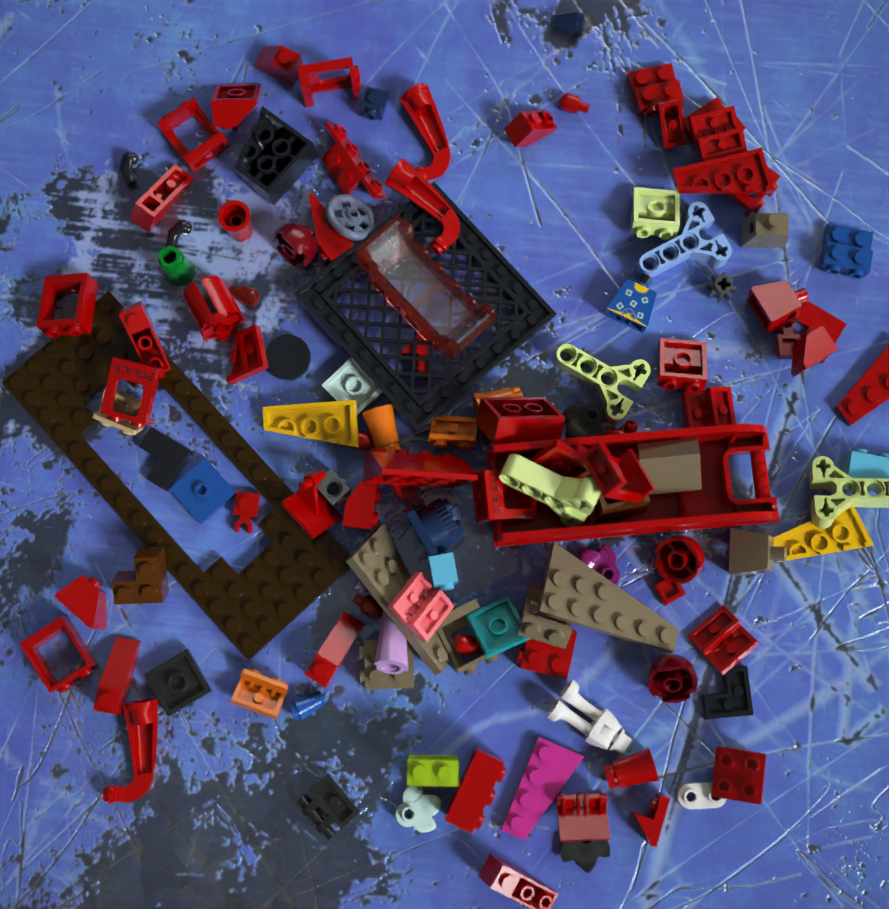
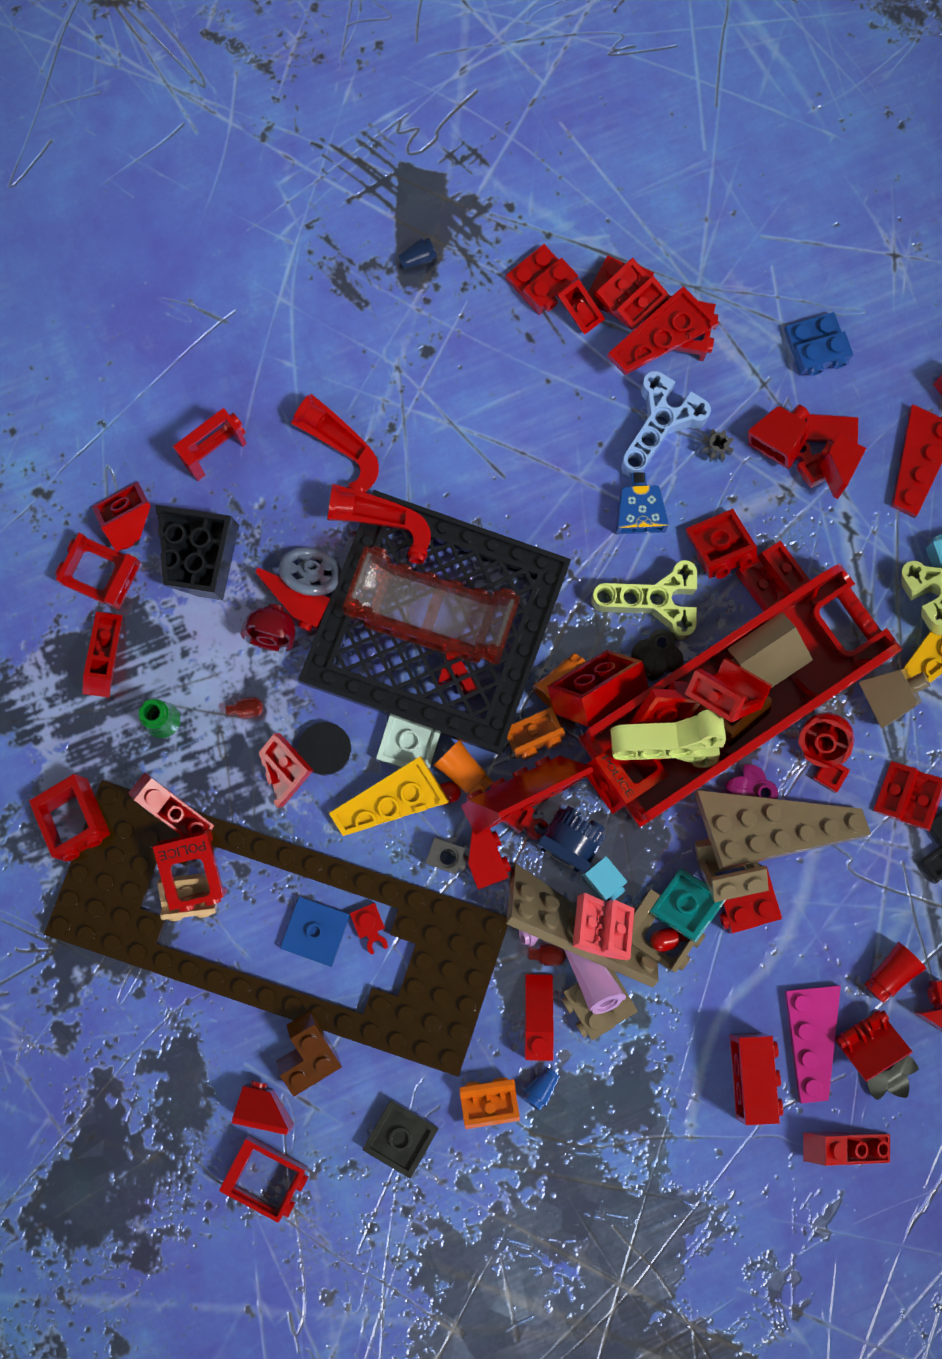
camera: 30 degrees left, 0 degrees up
red slope [93,637,141,715] -> none
red animal [102,698,158,804] -> none
black arm [119,152,138,187] -> none
black tile [139,427,193,492] -> none
black arm [165,220,192,248] -> none
red cylinder [183,275,245,343] -> none
red plant [218,200,253,242] -> none
red slope [254,45,303,86] -> none
red plate [281,470,342,539] -> none
pearl dark grey plate [297,773,360,840] -> none
red bracket [321,122,387,199] -> none
dark blue bracket [359,87,389,120] -> none
light aqua plate [395,786,442,833] -> none
lime window [407,754,459,787] -> none
red slope [504,110,557,147] -> none
white piece [546,679,632,755] -> none
red cylinder [559,93,590,114] -> none
red arm [603,420,638,435] -> none
yellowish green plate [631,187,680,240] -> none
dark red cylinder [648,654,698,703] -> none
dark tan torso [740,213,789,248] -> none

